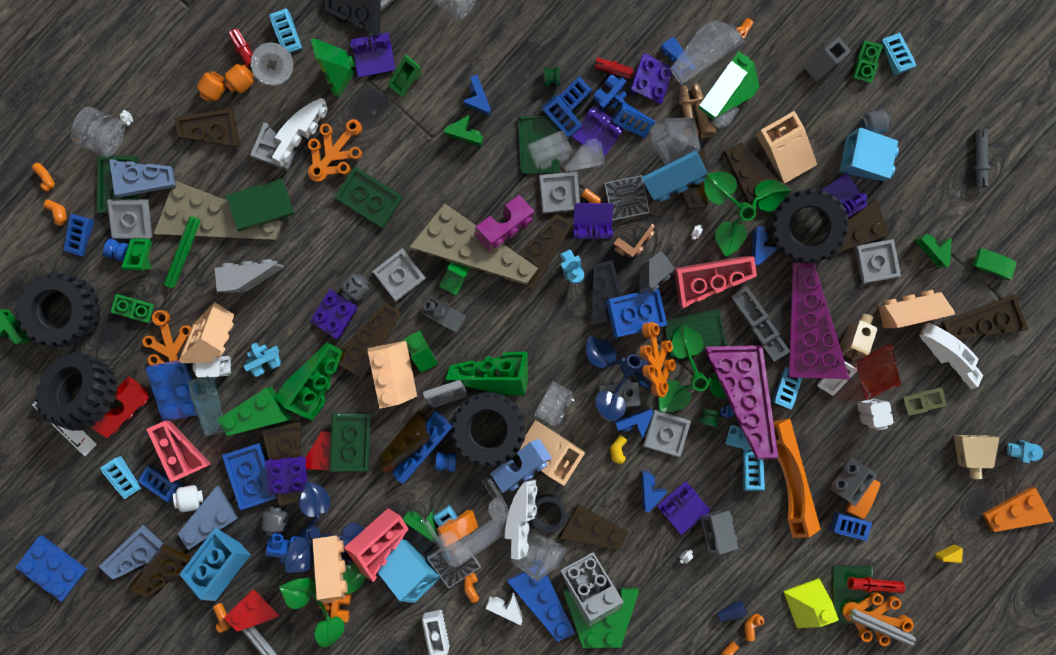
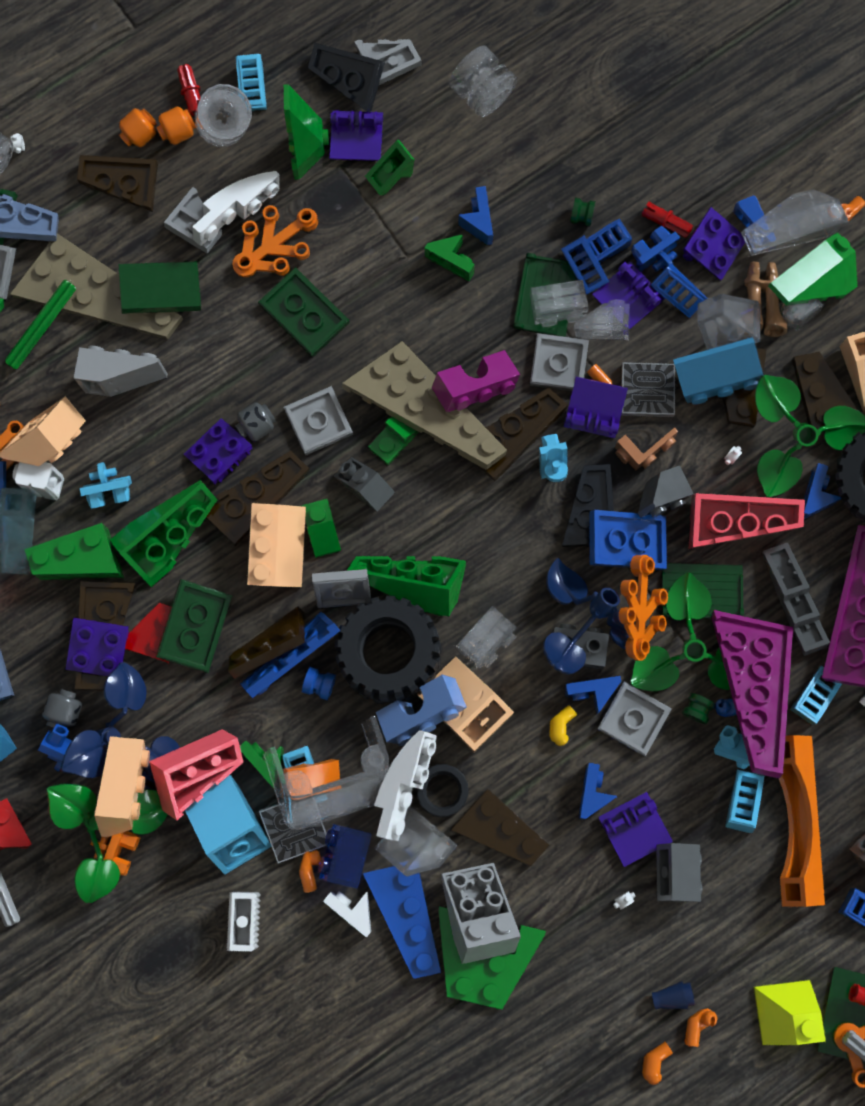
camera: 15 degrees right, 10 degrees down
blue plate [222,443,277,510] -> none
none -> clear blue brick [318,824,372,889]

